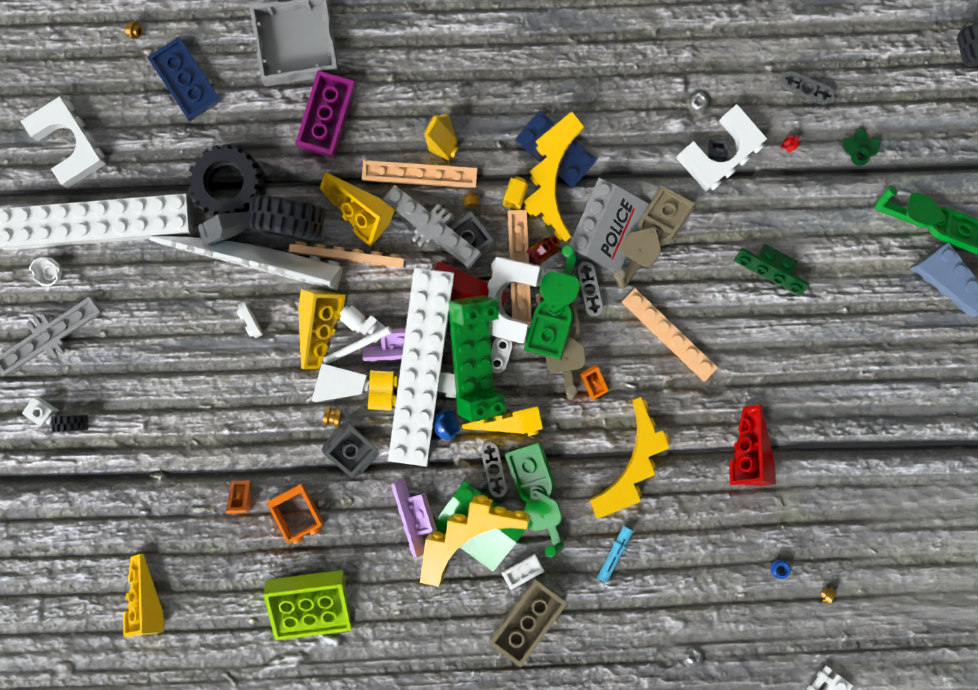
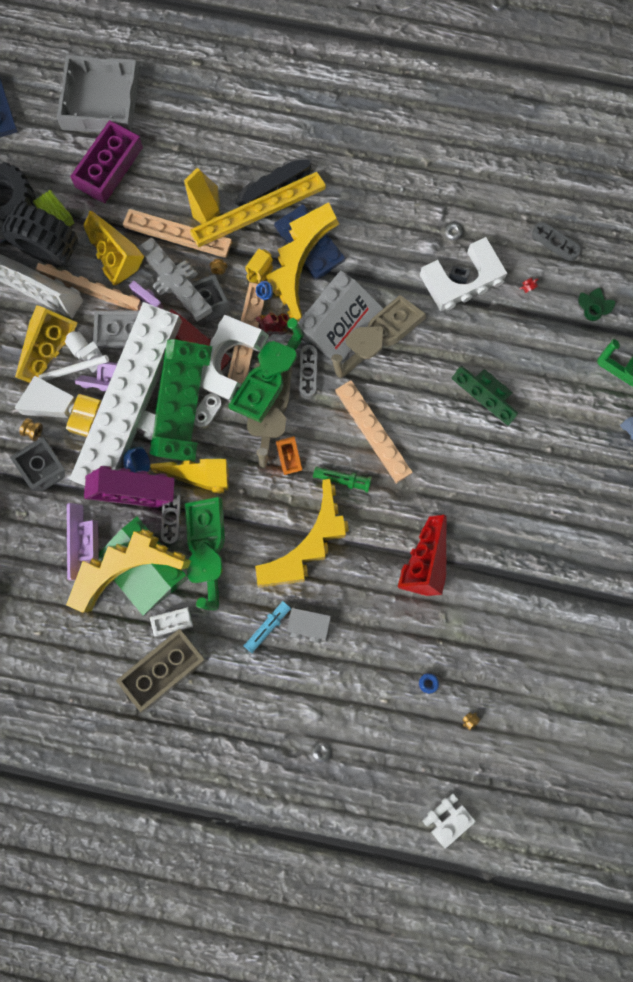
camera: 10 degrees right, 10 degrees down
none -> lime brick [33,190,74,226]
none -> magenta brick [84,466,174,508]
none -> light grey plate [93,311,139,348]
none -> lavender plate [129,281,164,310]
none -> yellow plate [190,172,326,247]
none -> black brick [235,158,312,207]
none -> blue plate [256,281,273,300]
none -> light grey brick [287,608,331,644]
none -> green pin [313,466,372,493]

